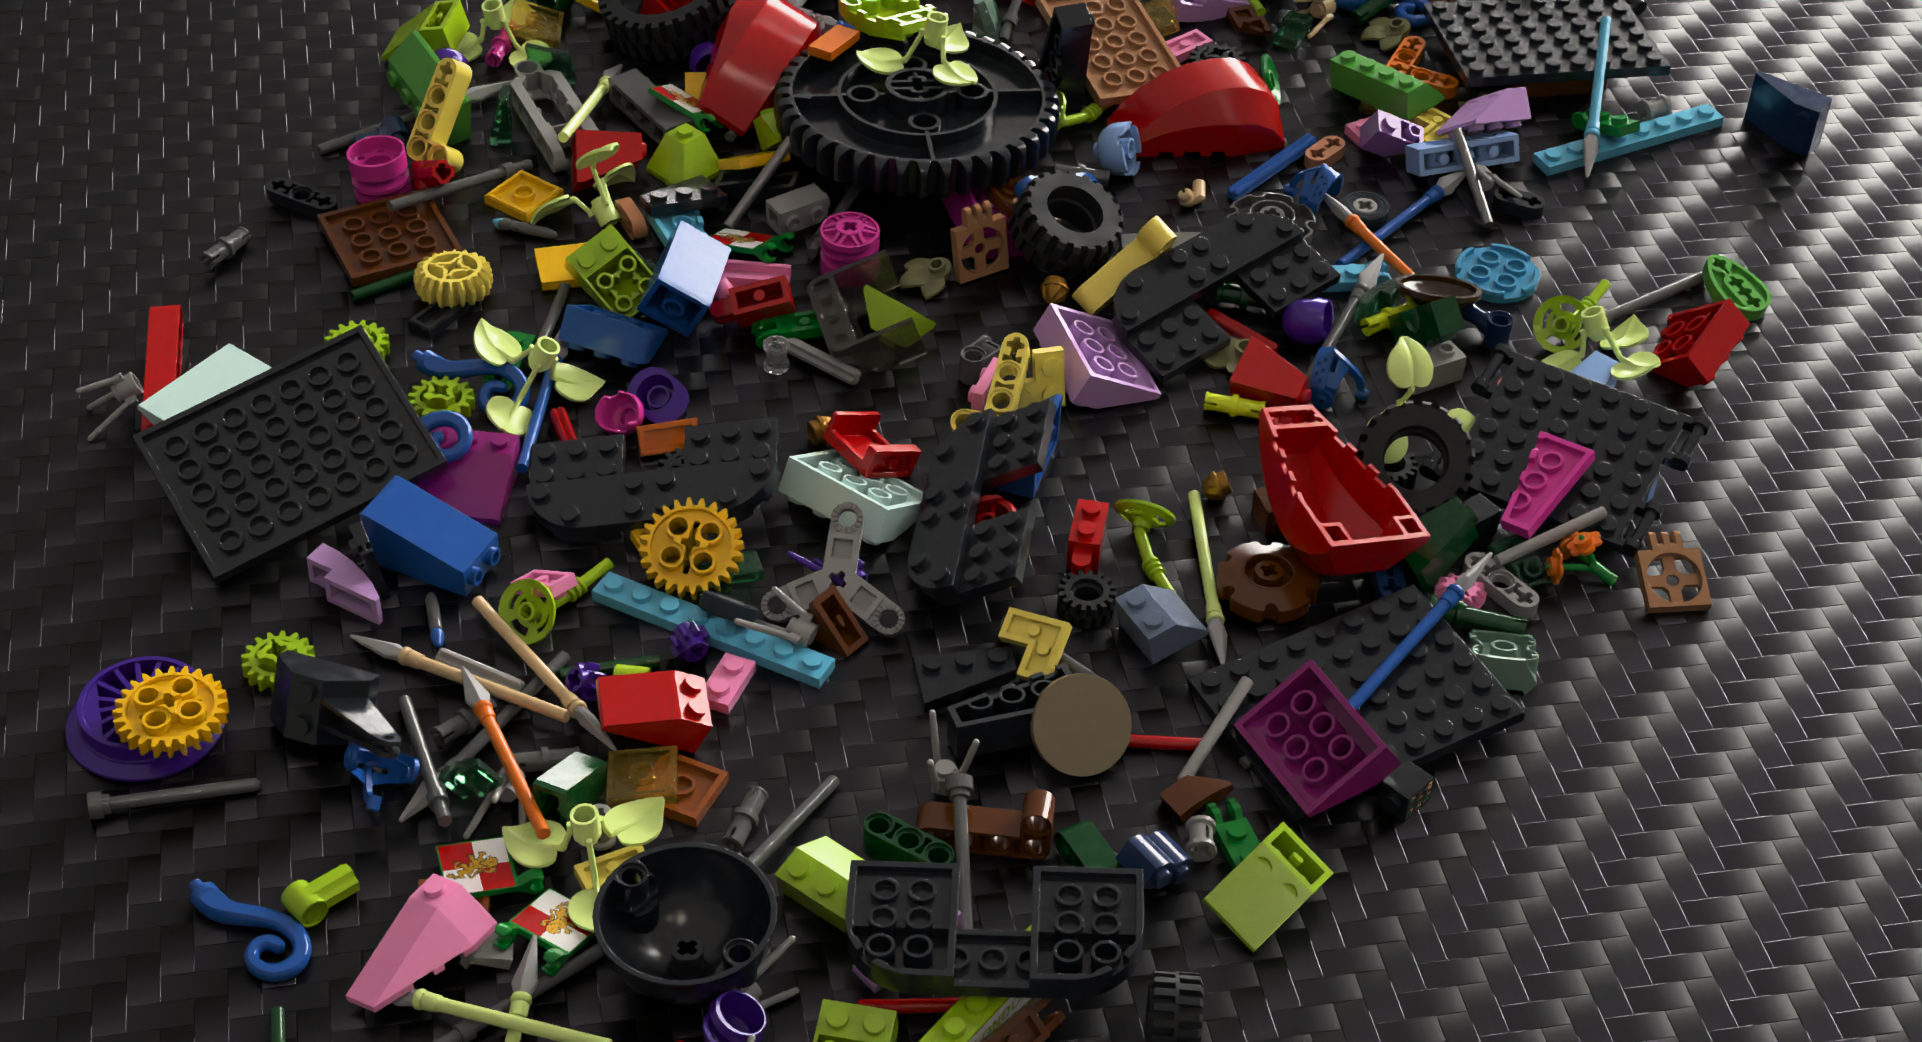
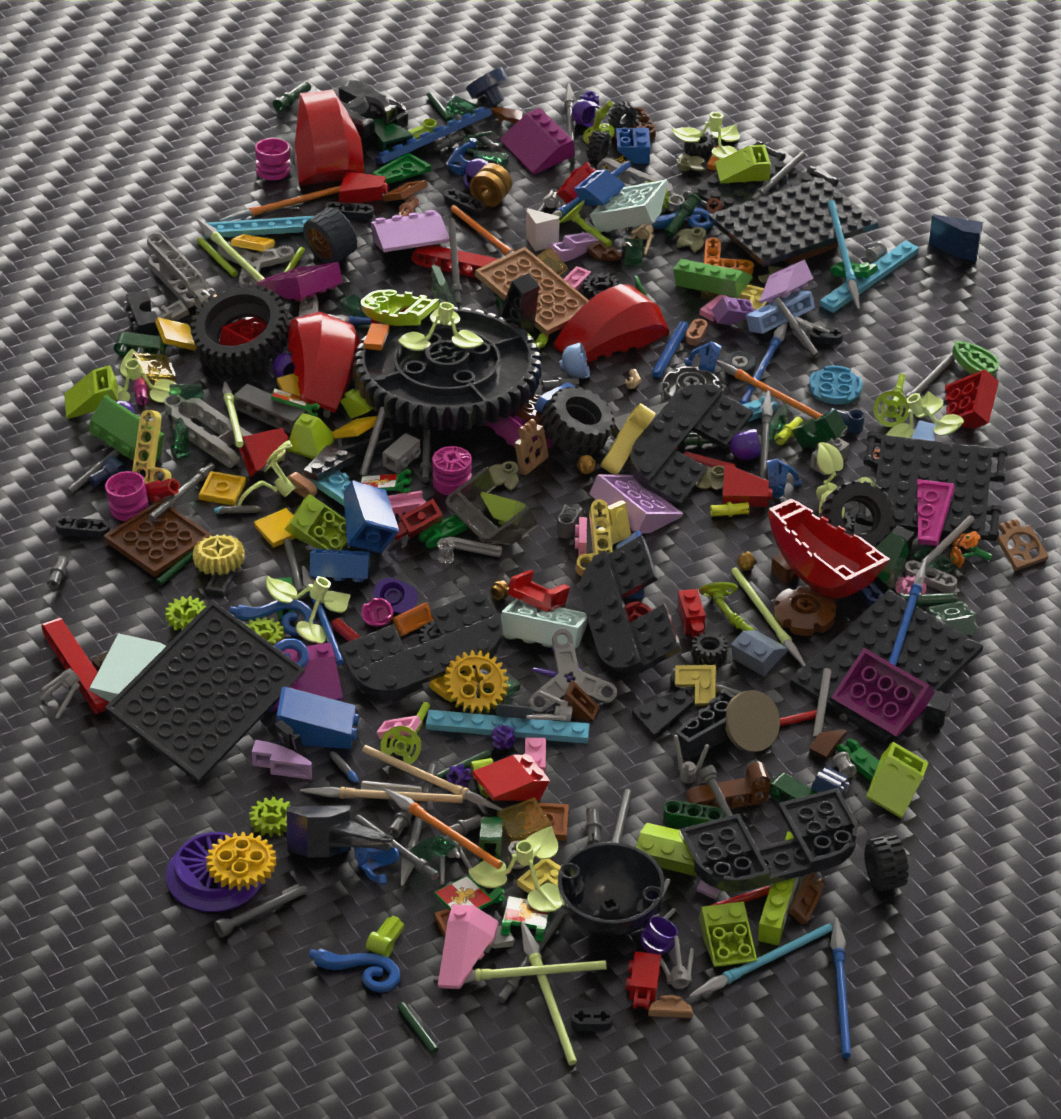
camera: 20 degrees left, 0 degrees up
dark brown dish [1395,274,1483,310] -> none

